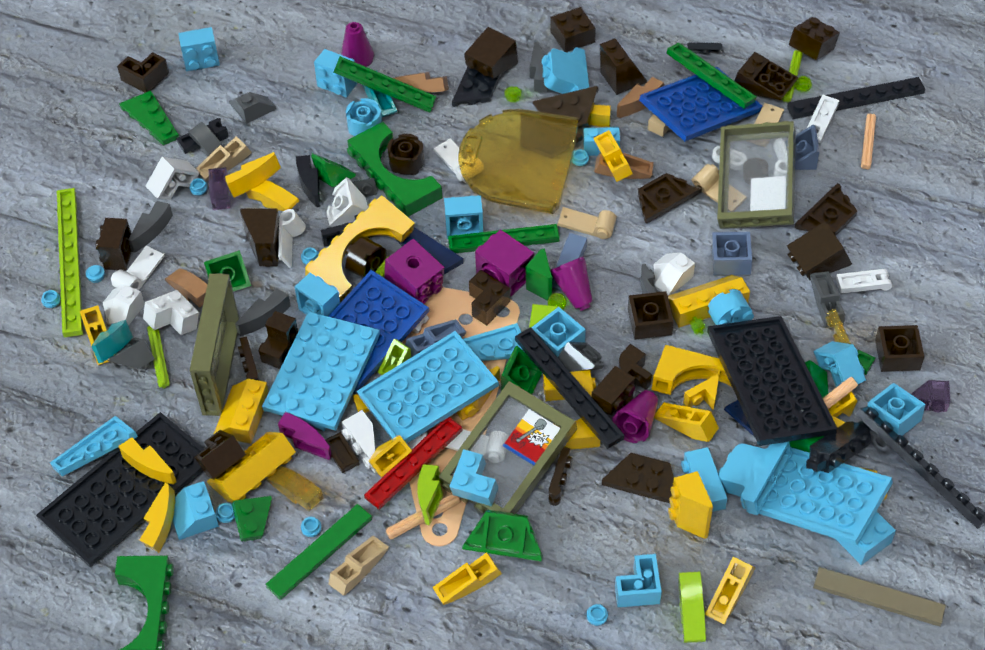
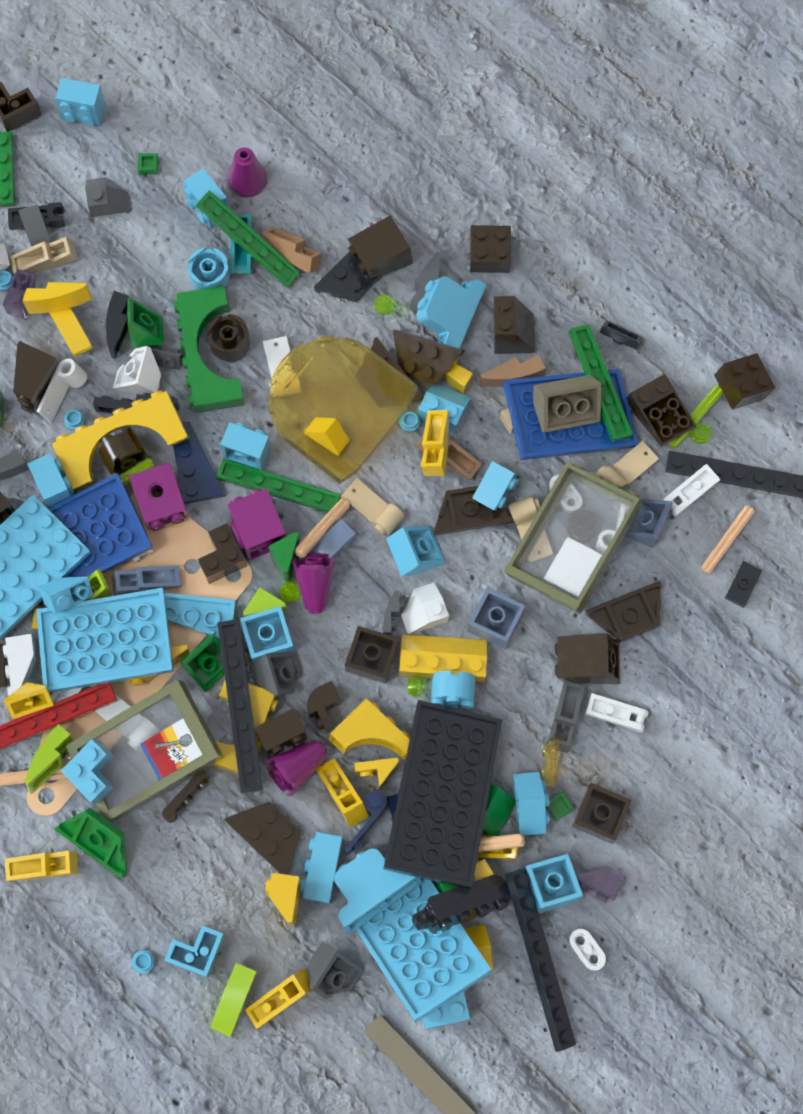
camera: 20 degrees right, 20 degrees up
none -> medium azure slope [39,576,93,614]
none -> green tile [138,153,159,174]
none -> light nougat axle [294,498,350,558]
none -> yellow slope [304,417,350,456]
none -> dark grey slope [309,942,364,999]
none -> dark blue door [345,791,386,855]
none -> medium azure slope [386,526,445,576]
none -> medium azure brick [472,461,519,511]
none -> dark tan slope [533,375,601,433]
none -> white plate [569,929,606,971]
none -> black plate [724,561,762,608]

